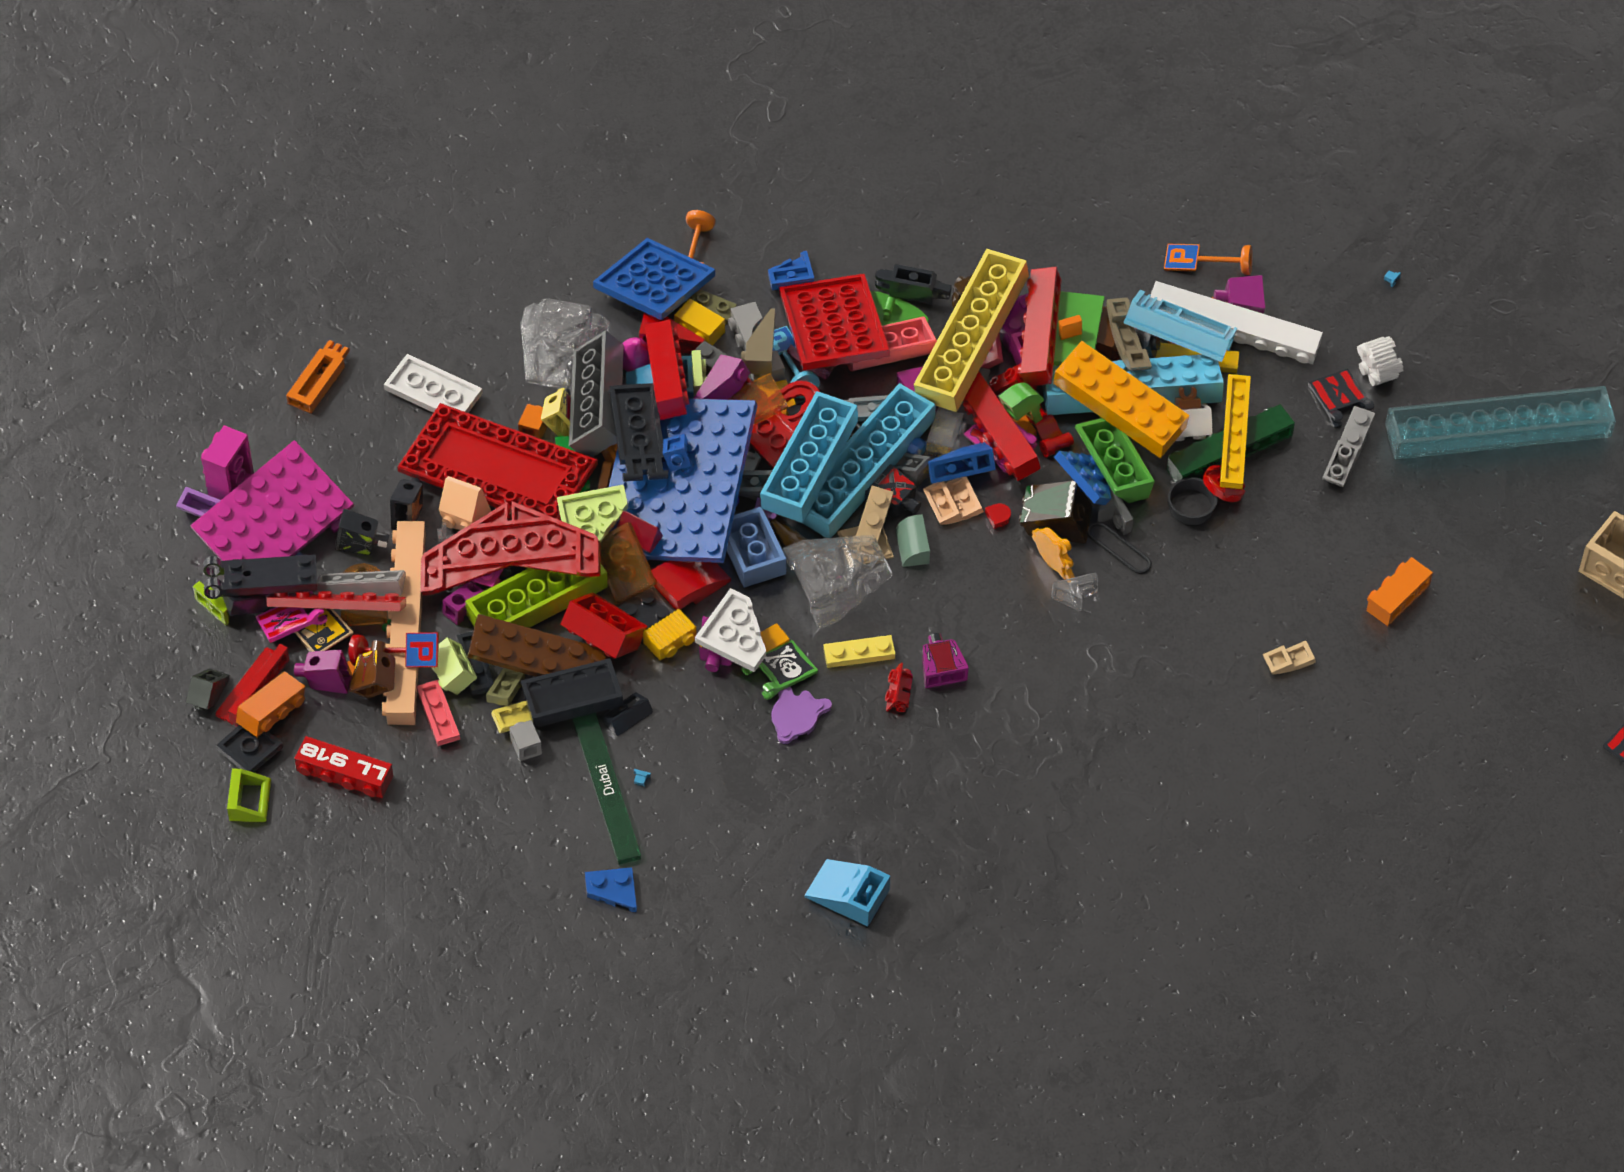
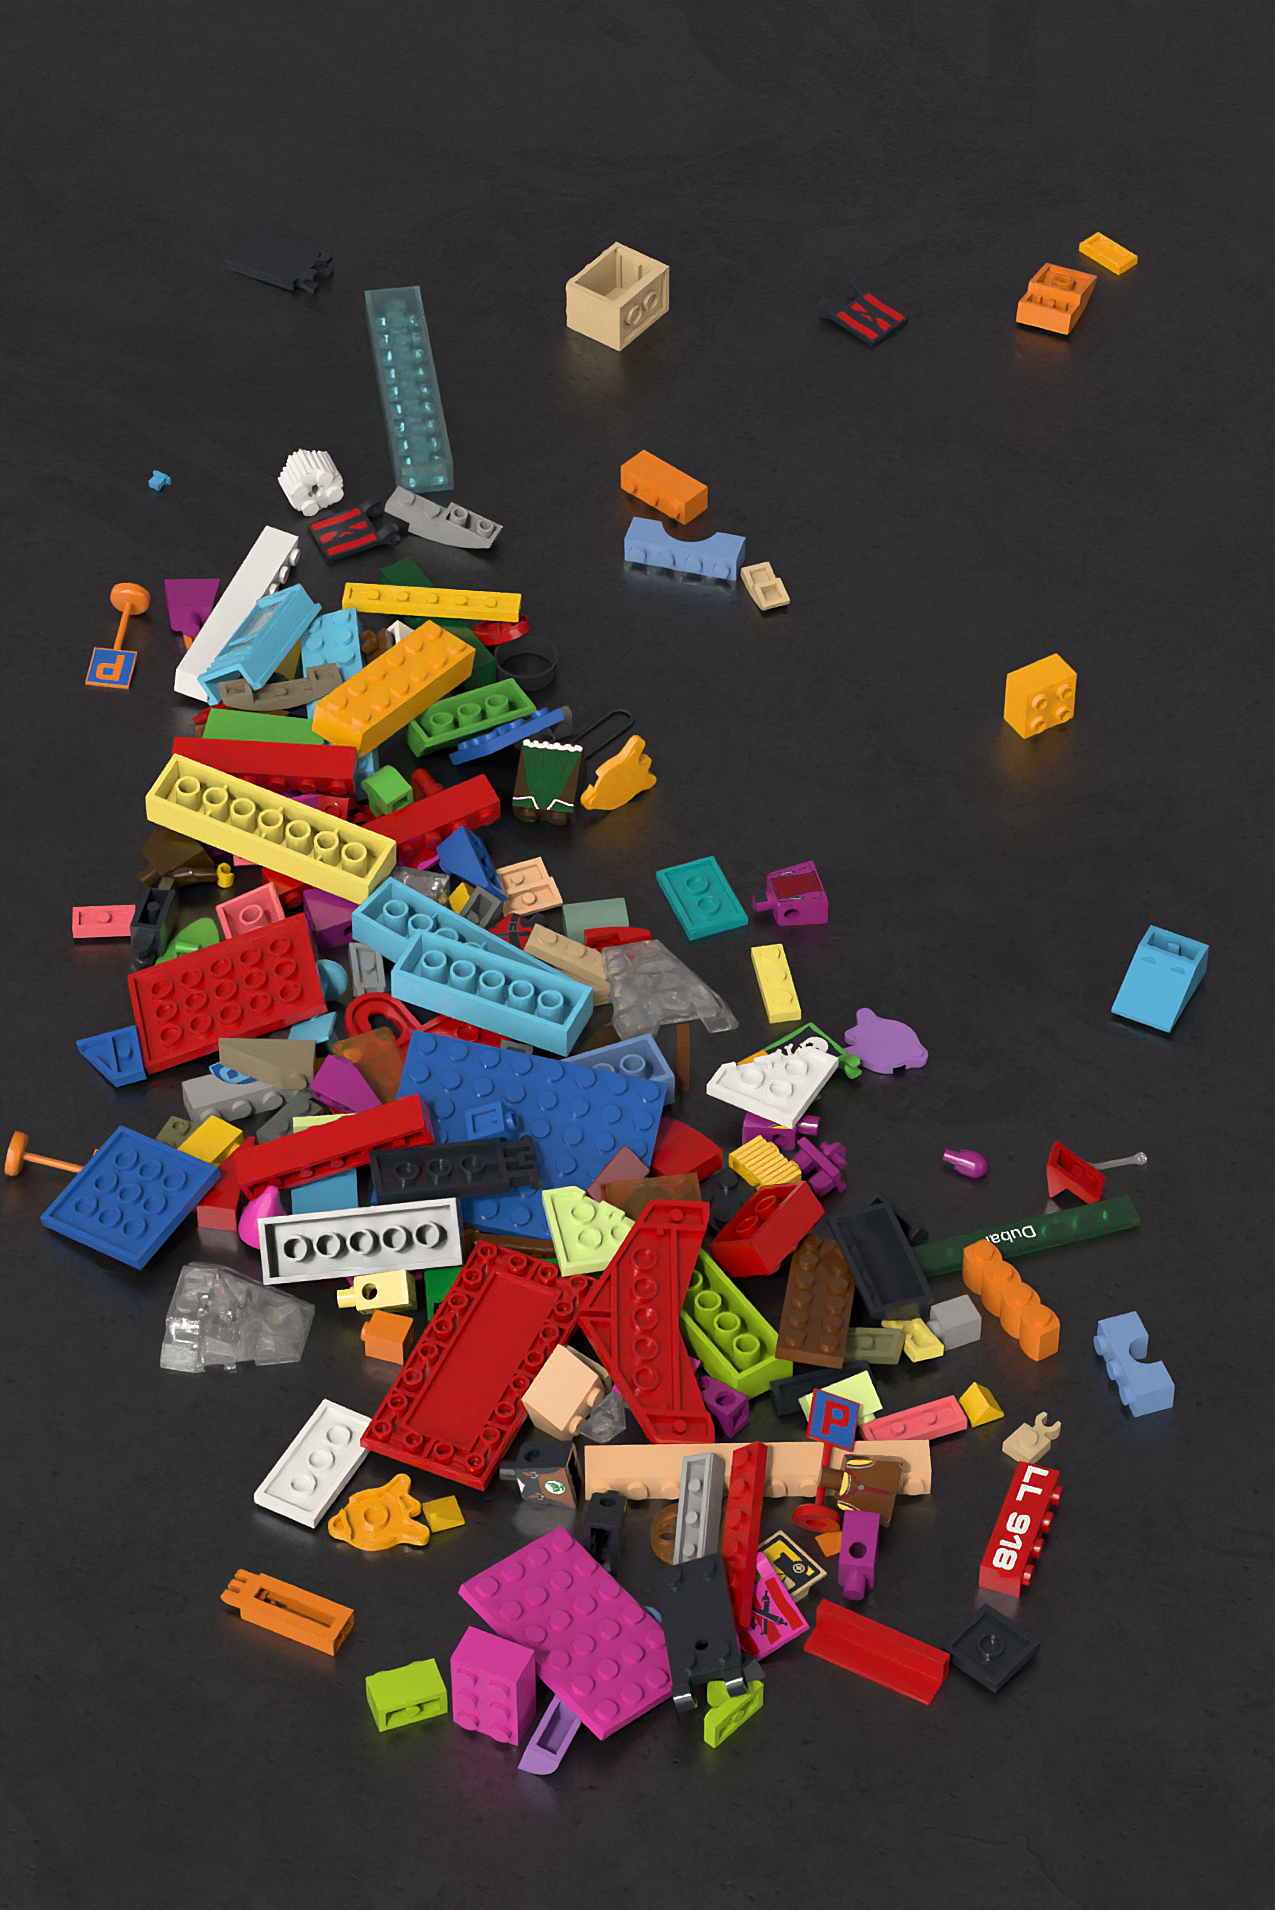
camera: 90 degrees left, 10 degrees down
pearl dark grey slope [186,668,230,711] -> none
lime tile [227,768,271,822] -> none
orange brick [236,671,305,737] -> none
blue wing [585,867,637,912] -> none
dark azure piece [634,769,651,786] -> none
red hinge [885,662,913,712] -> none
red tile [985,503,1011,529] -> none
clear slope [1051,572,1099,611] -> none
orange tile [1059,315,1082,340] -> none
none -> coral plate [72,905,136,938]
none -> medium azure piece [288,959,348,1043]
none -> light orange tile [328,1474,430,1551]
none -> lime brick [366,1658,448,1732]
none -> yellow slope [421,1495,465,1533]
none -> red slope [584,927,651,963]
none -> medium blue arch [624,516,745,581]
none -> teal tile [656,856,748,941]
none -> reddish brown tile [676,1024,690,1091]
none -> magenta hips [791,1136,848,1197]
none -> magenta cylinder [942,1148,988,1178]
none -> yellow slope [958,1382,1004,1427]
none -> orange brick [962,1239,1060,1361]
none -> tan plate [1002,1412,1061,1464]
none -> light orange brick [1004,653,1077,739]
none -> red slope [1046,1141,1106,1206]
none -> clear hinge [1087,1152,1147,1170]
none -> medium blue arch [1093,1311,1175,1417]

